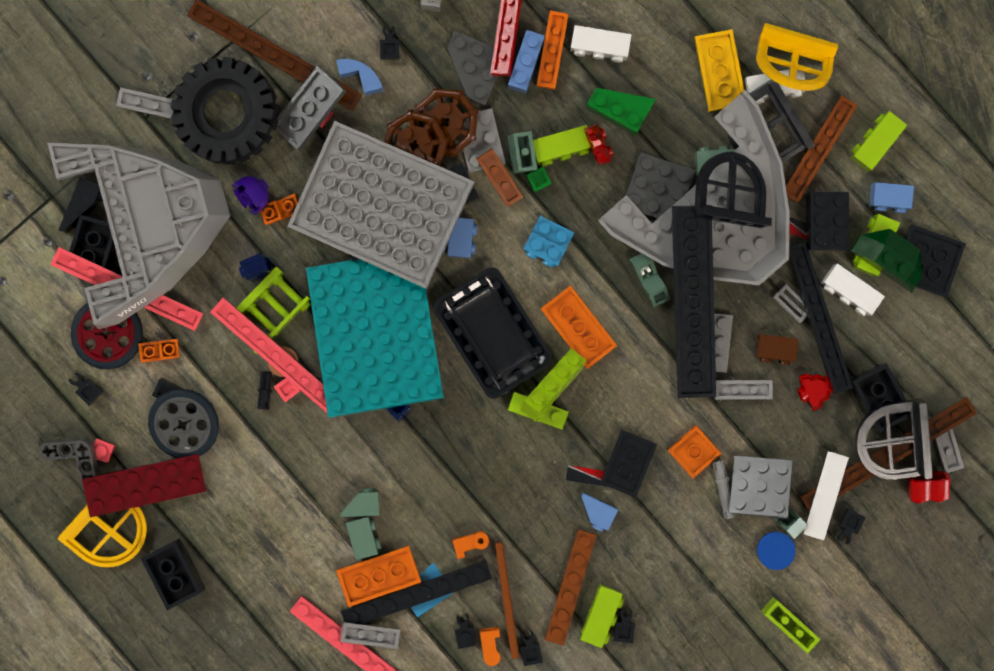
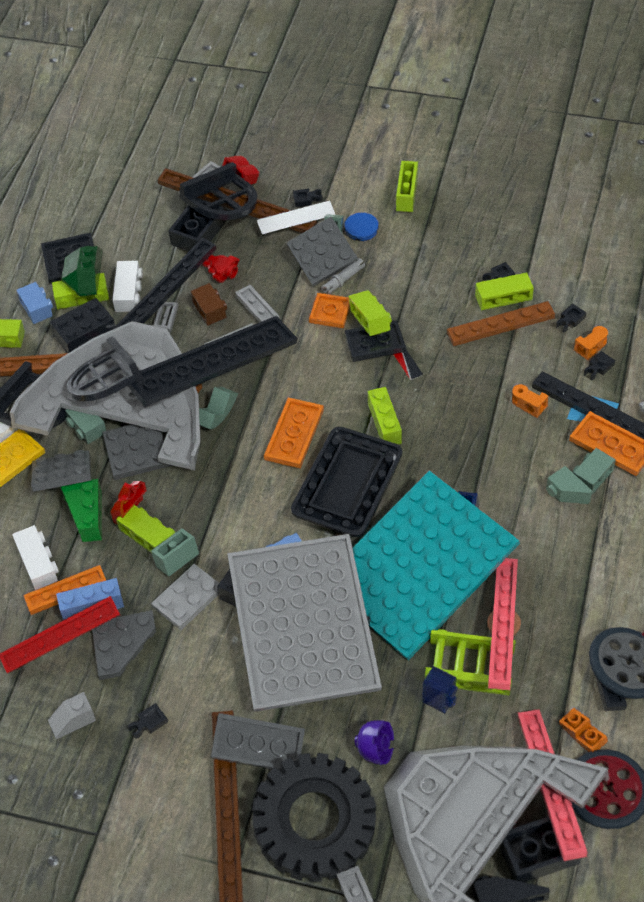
camera: 120 degrees left, 35 degrees down
black axle [257,371,273,410] -> none
orange slope [260,194,299,225] -> none
coral plate [274,378,301,402] -> none
medium blue brick [336,59,384,96] -> none
reddish brown plate [384,109,449,167] -> none
reddish brown plate [414,87,479,158] -> none
dark orange plate [476,148,523,207] -> none
dark orange tile [495,541,519,659] -> none
lime brick [521,348,586,422] -> none
dark azure plate [523,216,574,268] -> none
green plate [526,166,552,193] -> none
medium blue slope [581,492,618,532] -> none
none -> dark grey plate [31,450,91,492]
none -> lime brick [349,290,392,336]

